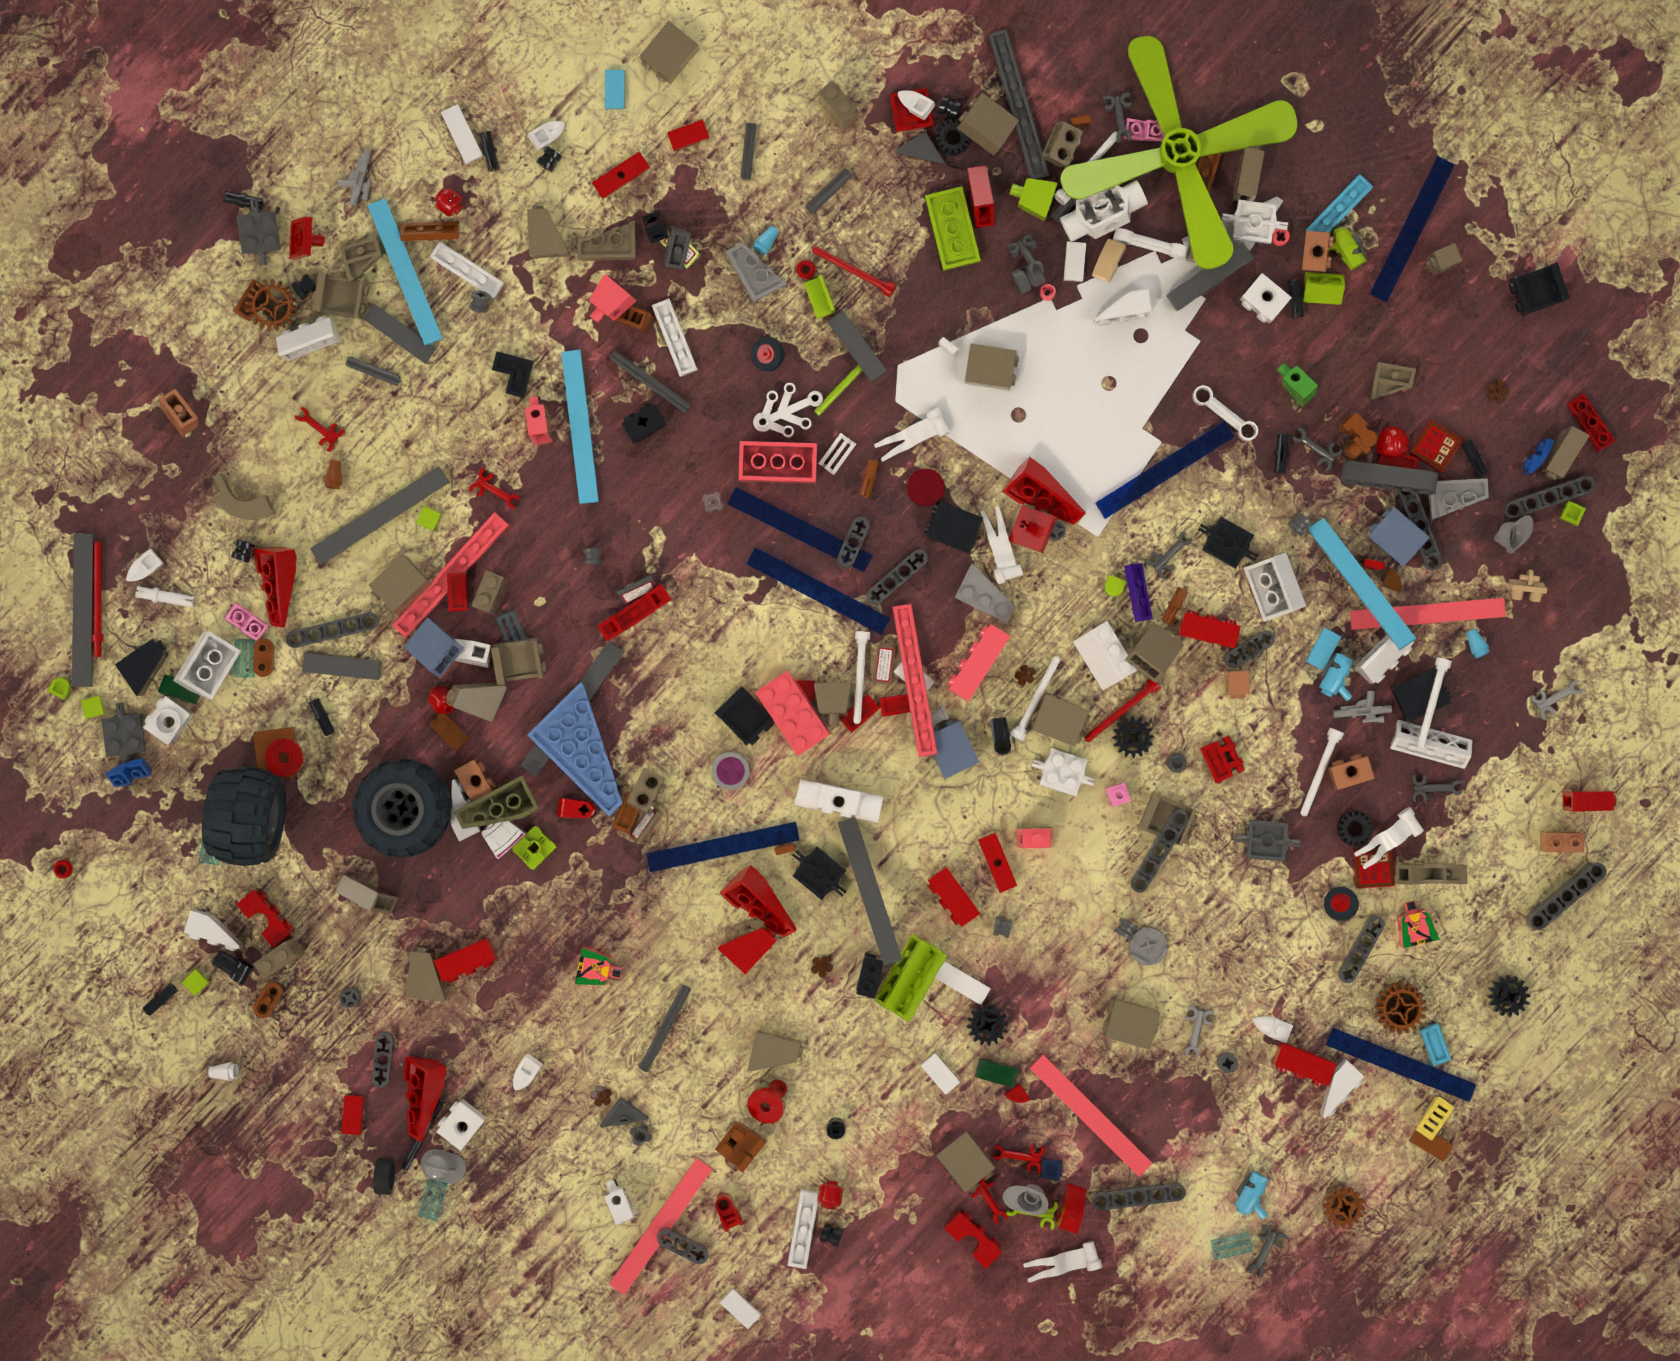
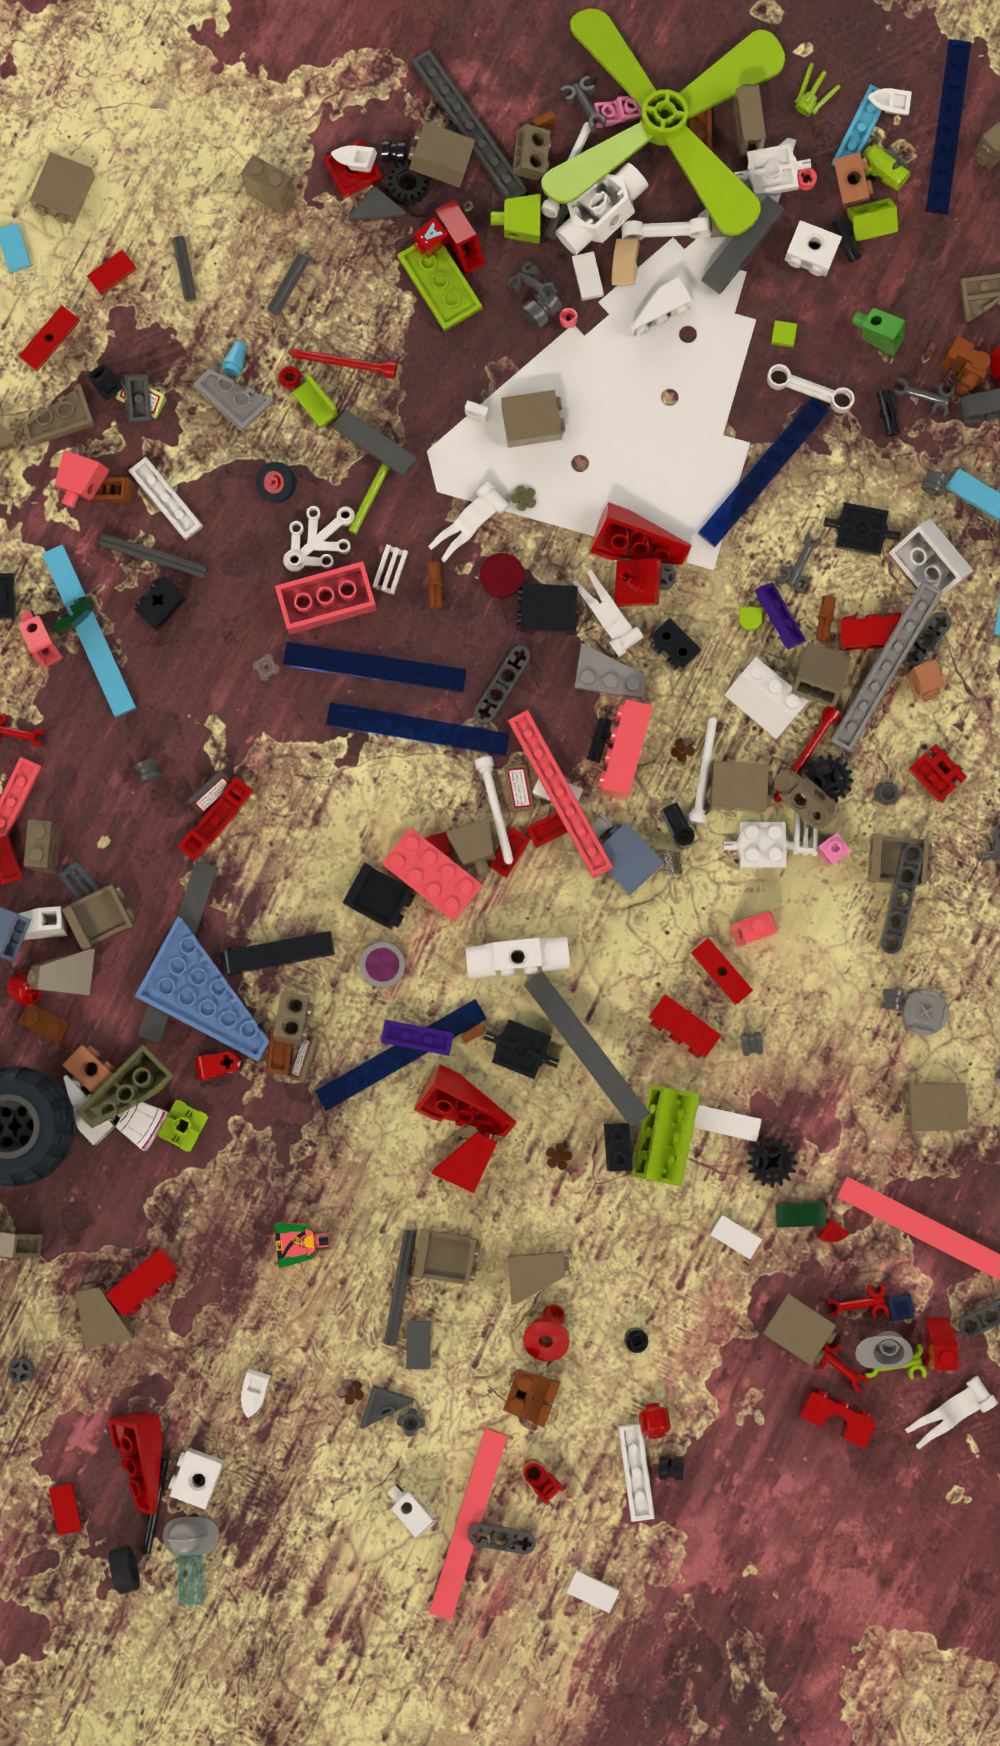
camera: 20 degrees left, 5 degrees down
dark grey beam [372,1031,394,1088] -> none
dark grey beam [837,517,870,569] -> none
none -> dark green slope [53,596,96,636]
none -> black beam [220,931,335,975]
none -> dark purple plate [381,1020,454,1056]
none -> dark grey tile [406,1321,431,1369]
none -> red brick [413,217,449,259]
none -> dark tan panel [413,1229,480,1286]
none -> olive plant [511,485,536,511]
none -> black axle [586,717,612,763]
none -> black brick [649,618,702,673]
none -> clear smoke tile [663,851,682,876]
none -> lime tile [771,320,797,348]
none -> dark tan piece [775,770,835,829]
none -> white tile [793,812,818,856]
none -> lime plant [795,63,840,116]
none -> light grey tile [829,581,943,752]
none -> white plate [868,88,912,116]

